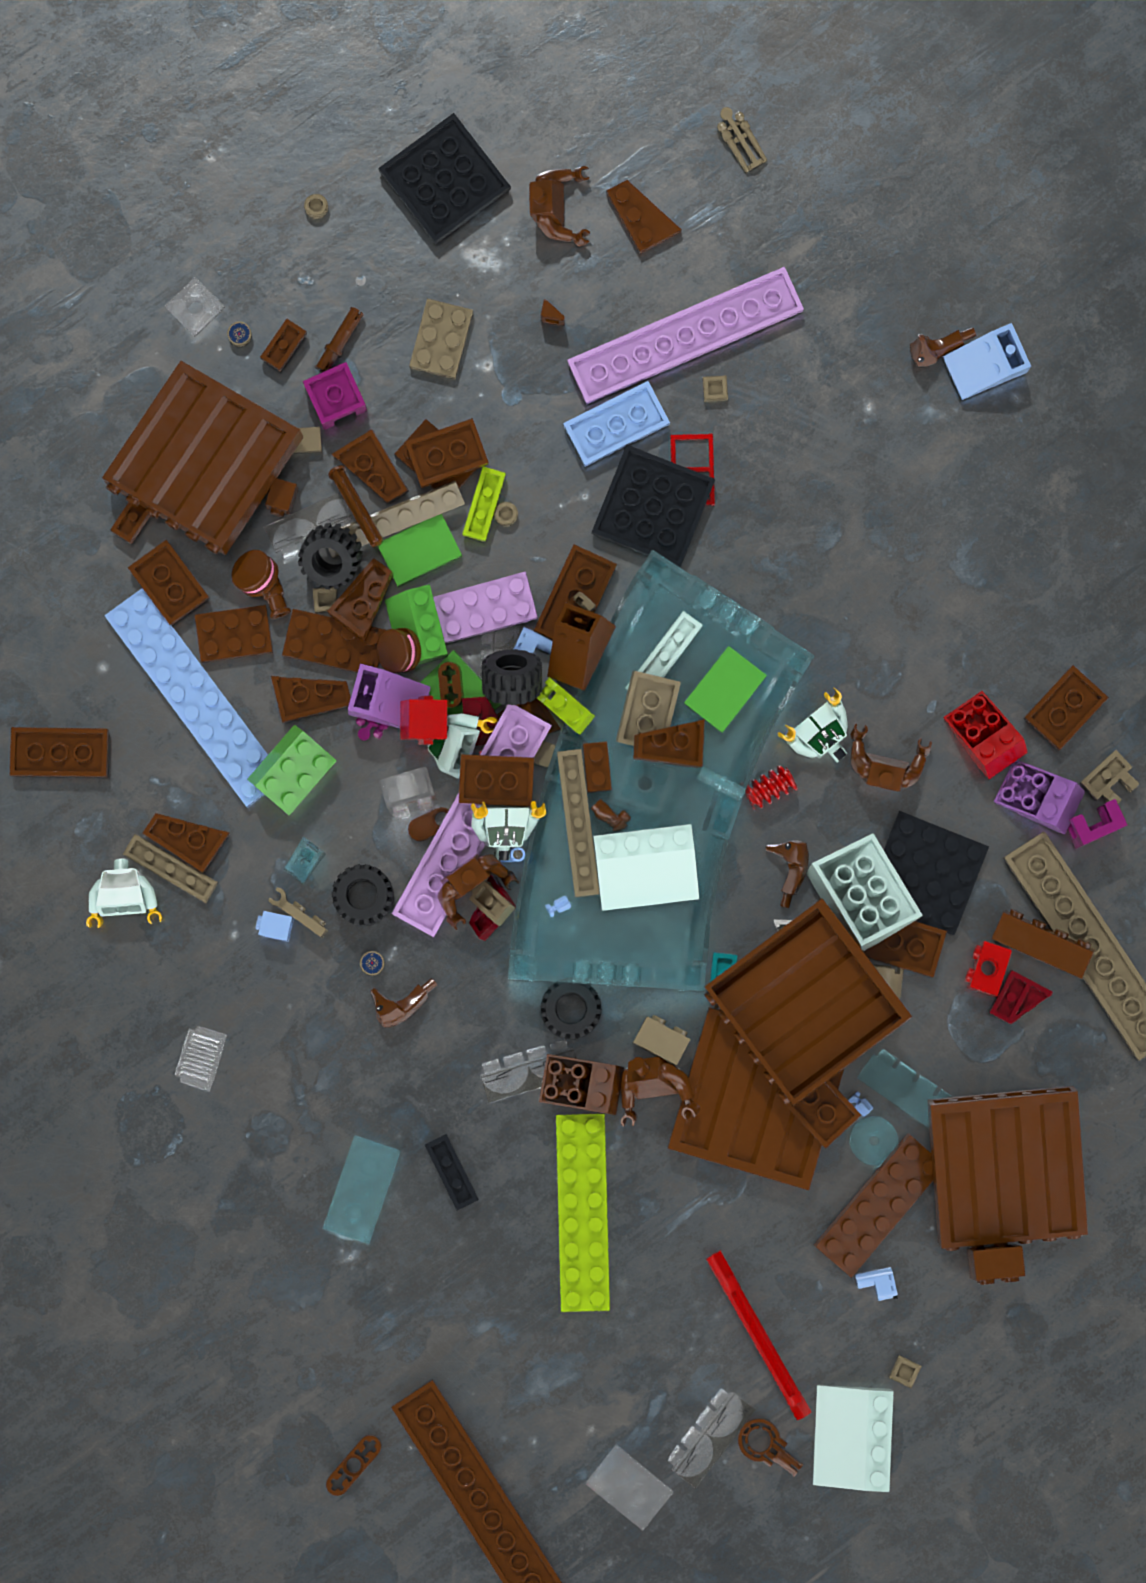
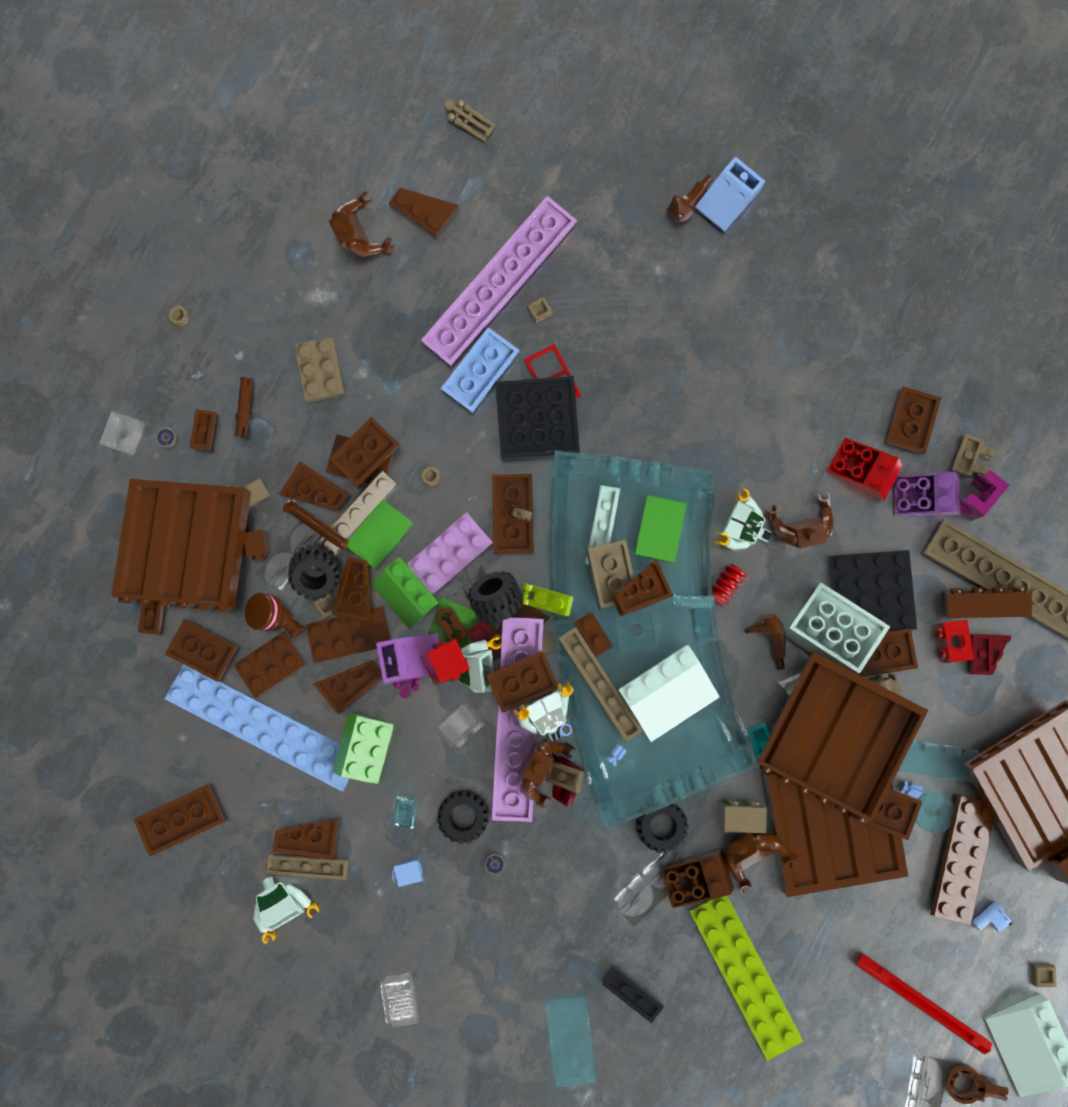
camera: 25 degrees left, 0 degrees up
dark tan plate [268,887,328,938] -> none
magenta panel [303,362,367,430] -> none
reddish brown animal [370,978,437,1028] -> none
reddish brown head [377,628,421,673] -> none
black plate [378,113,511,245] -> none
reddish brown piece [408,807,449,842] -> none
lime plate [462,466,506,542] -> none
light blue piece [513,627,553,654] -> none
reddish brown slope [541,299,565,326] -> none
reddish brown slope [547,603,616,691] -> none
reddish brown arm [590,799,631,831] -> none

